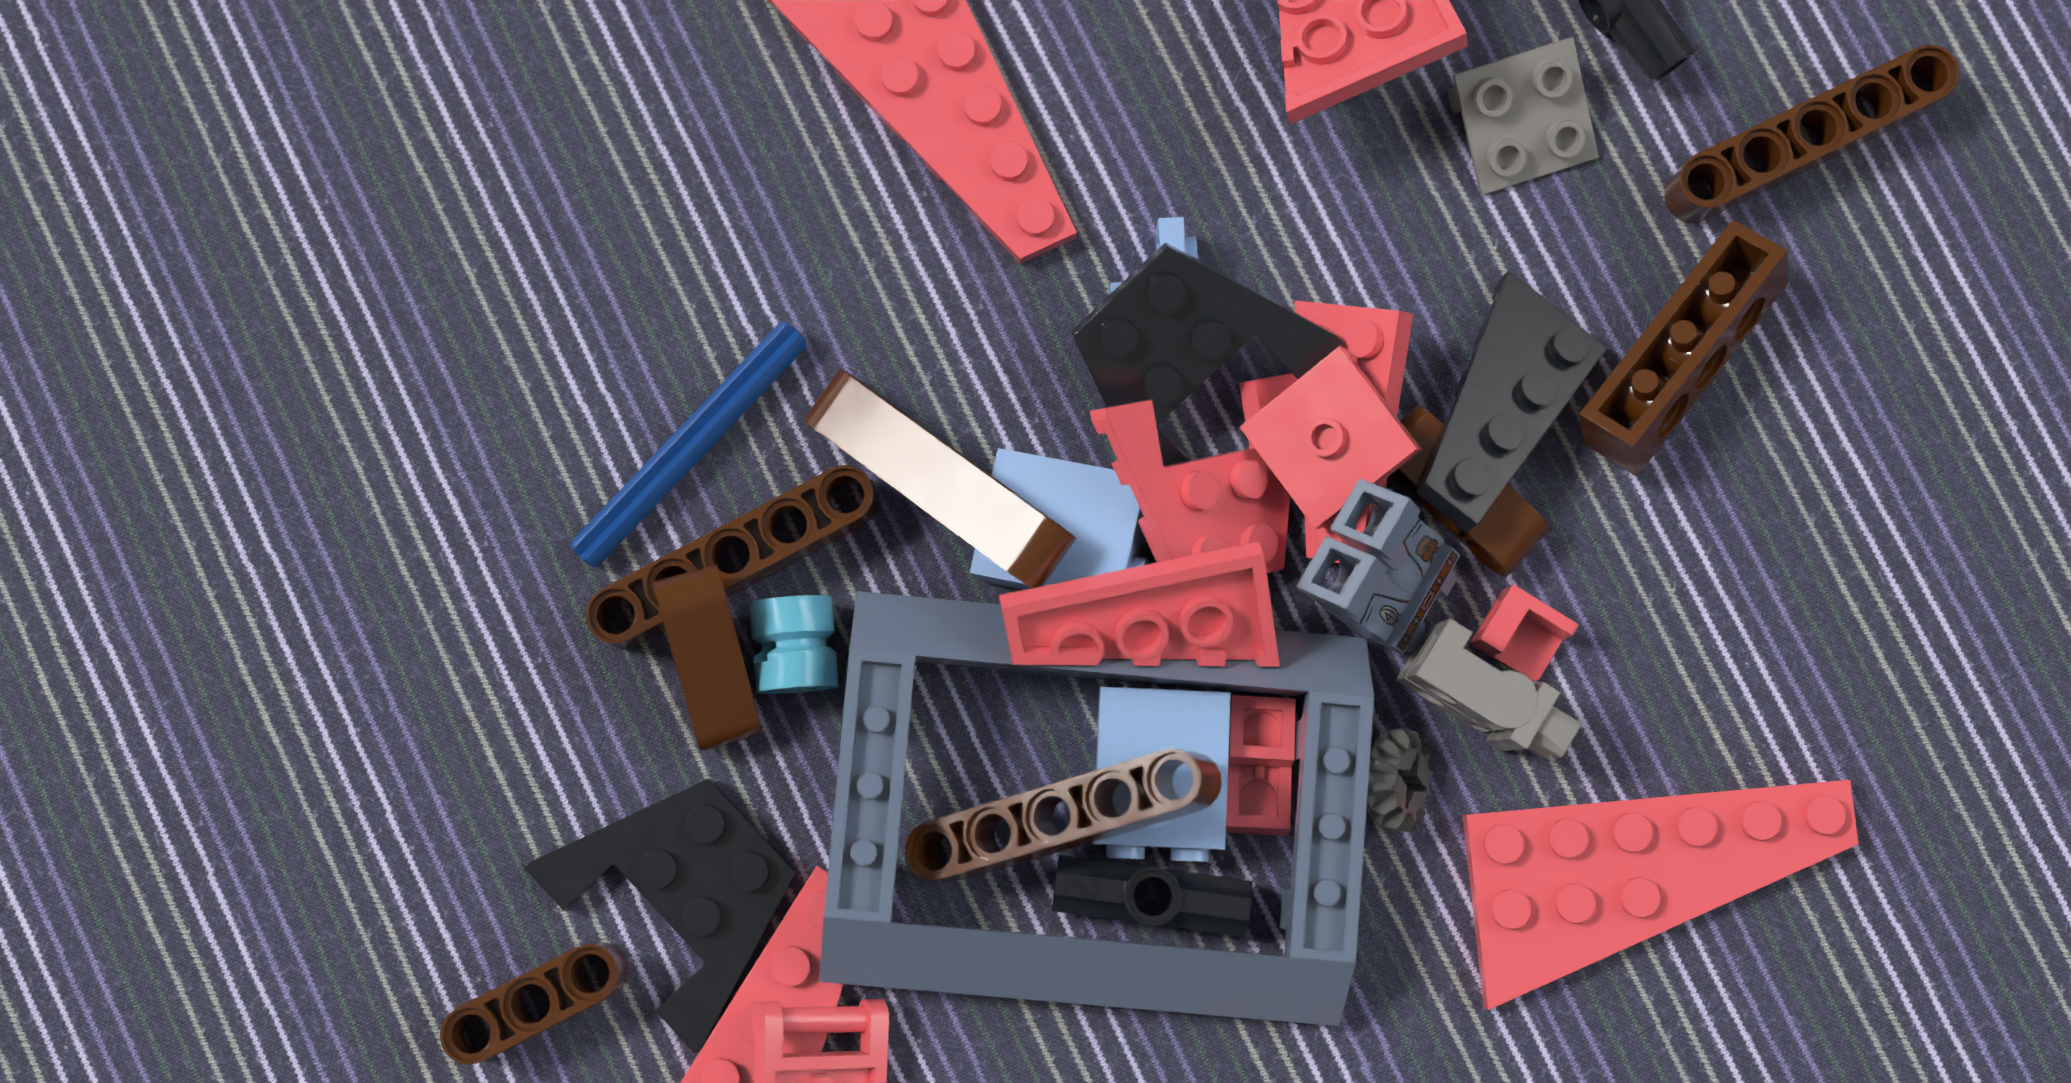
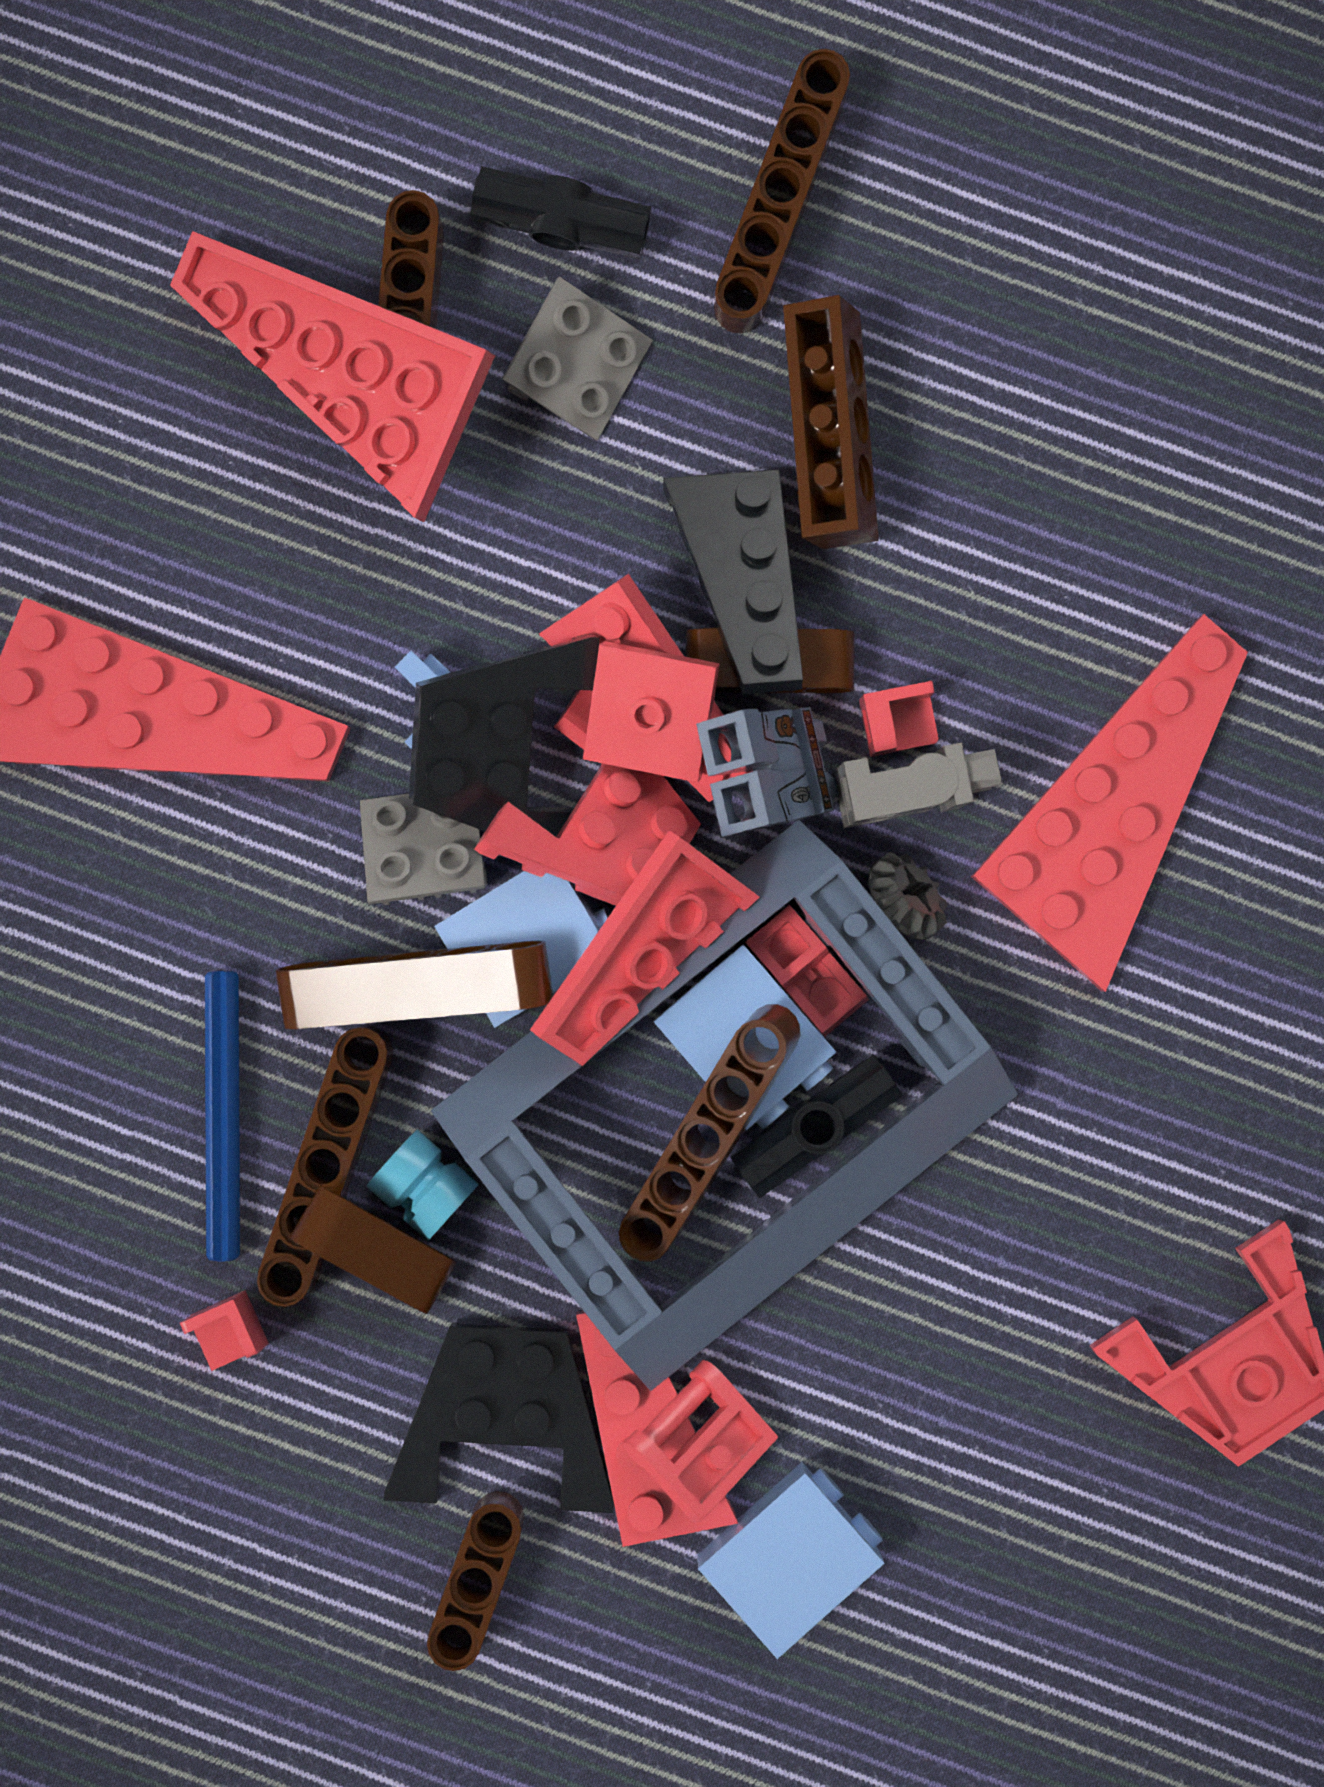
camera: 40 degrees left, 5 degrees up
none -> coral panel [180,1290,269,1371]
none -> light grey hinge [360,794,488,905]

